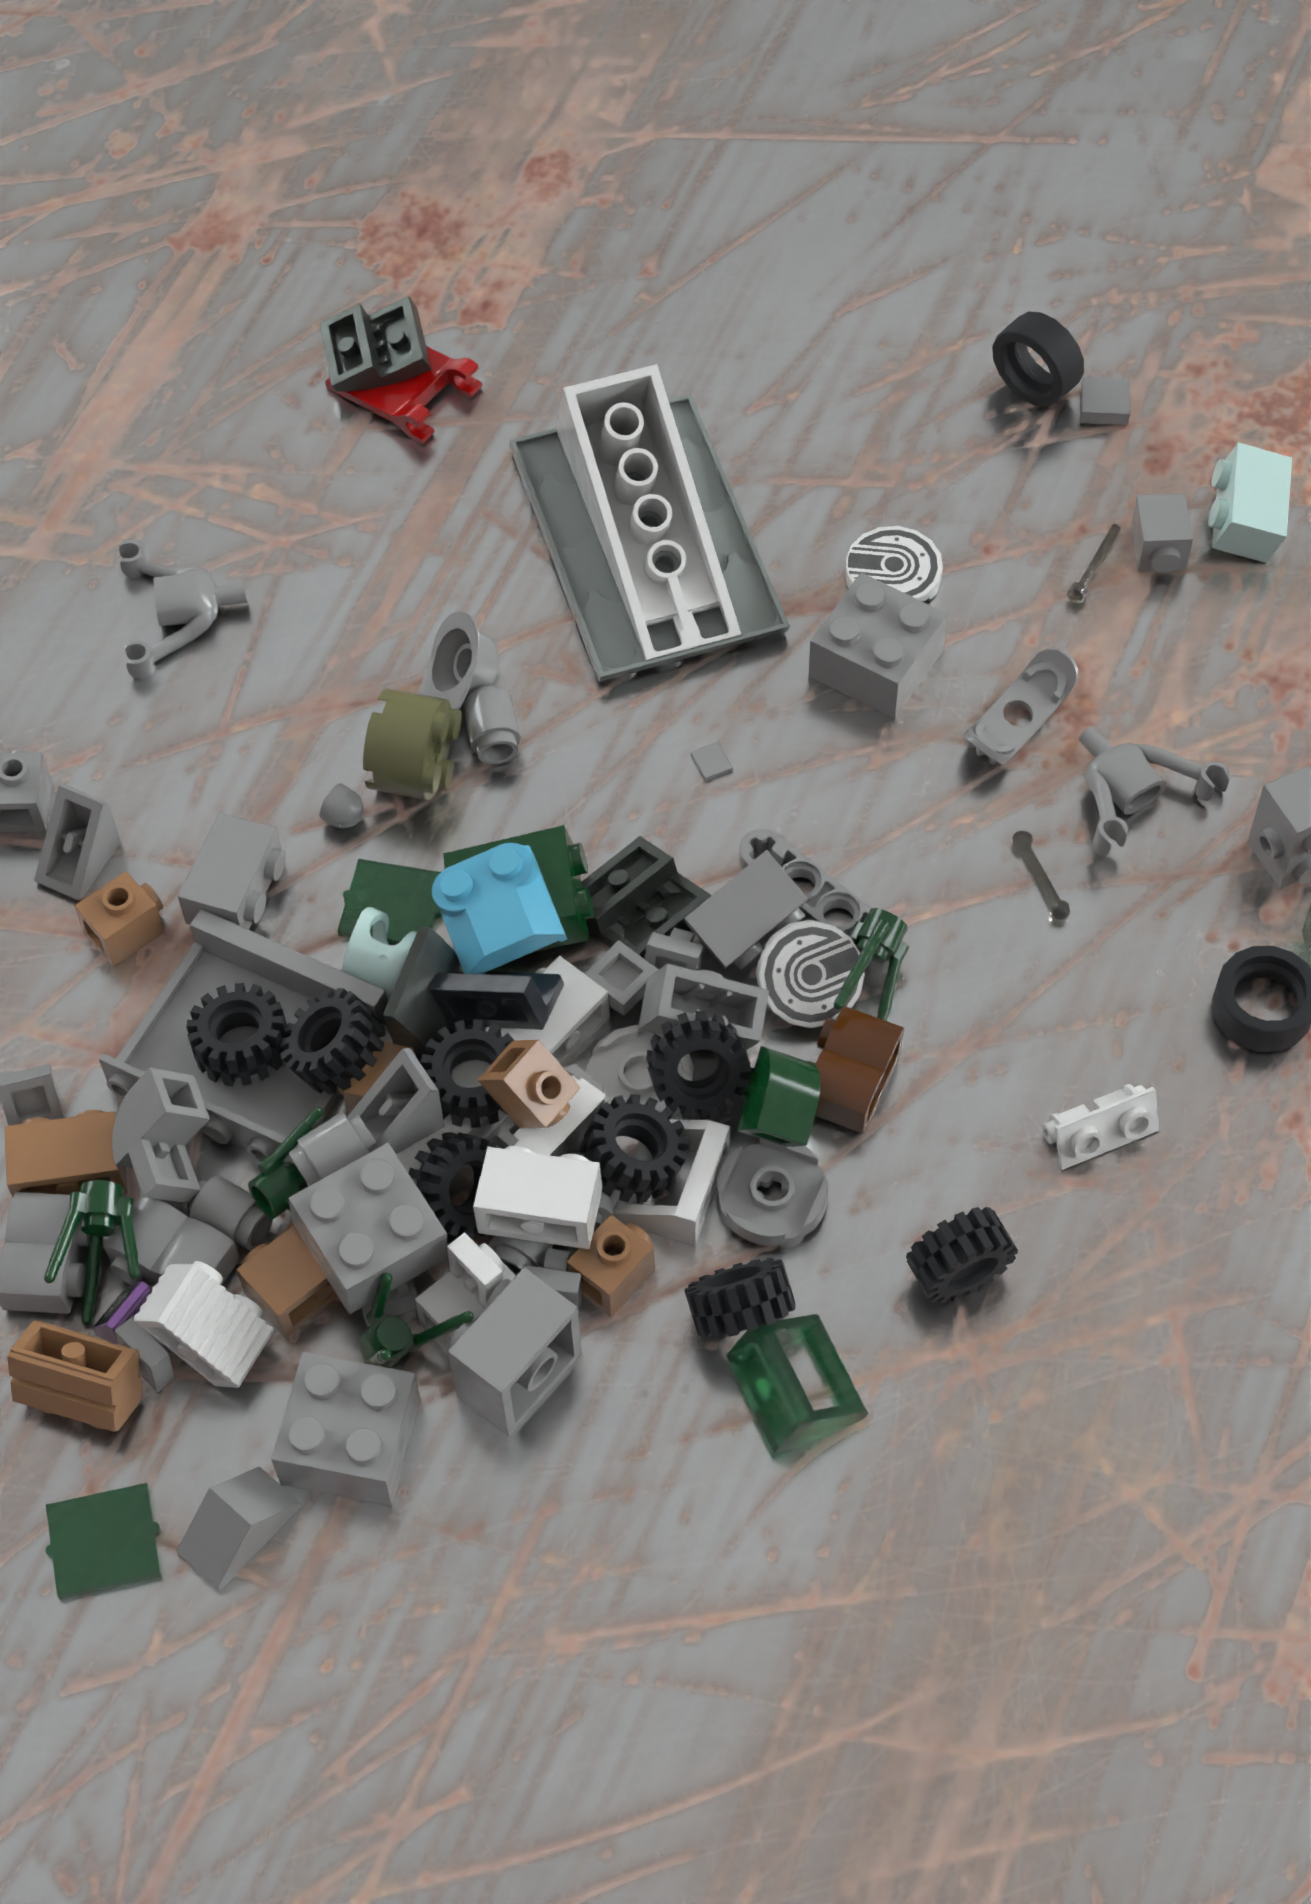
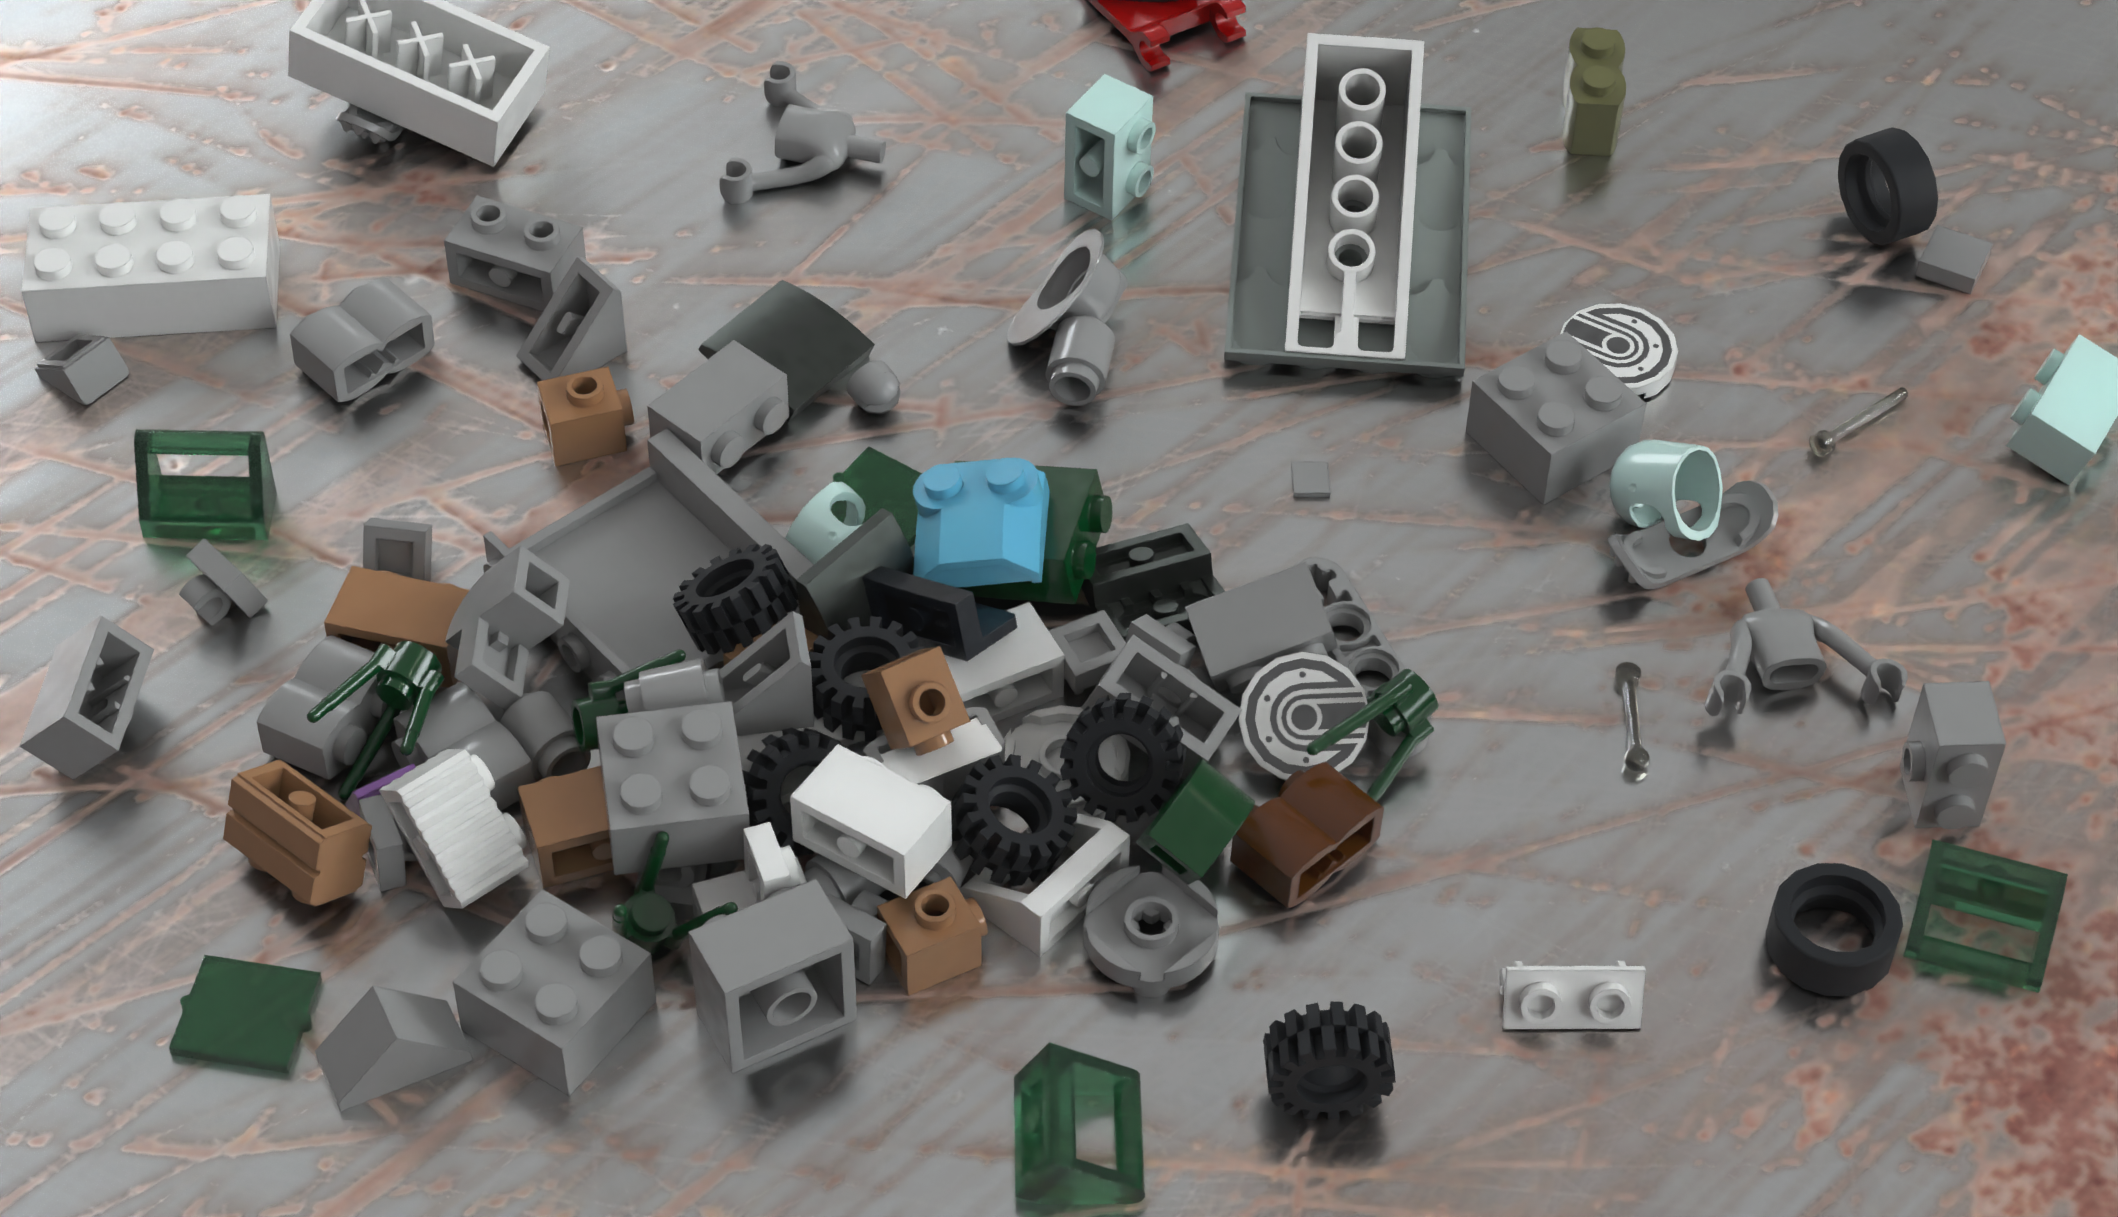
camera: 20 degrees right, 10 degrees down
black tyre [186,983,290,1086] -> none
olive brick [363,688,462,800] -> none
black tyre [684,1258,796,1339] -> none
light grey brick [1131,493,1193,573] -> none
none -> pearl dark grey slope [698,280,875,422]
none -> light aqua brick [1064,74,1156,221]
none -> olive brick [1562,27,1626,157]
none -> light aqua helmet [1609,440,1723,541]

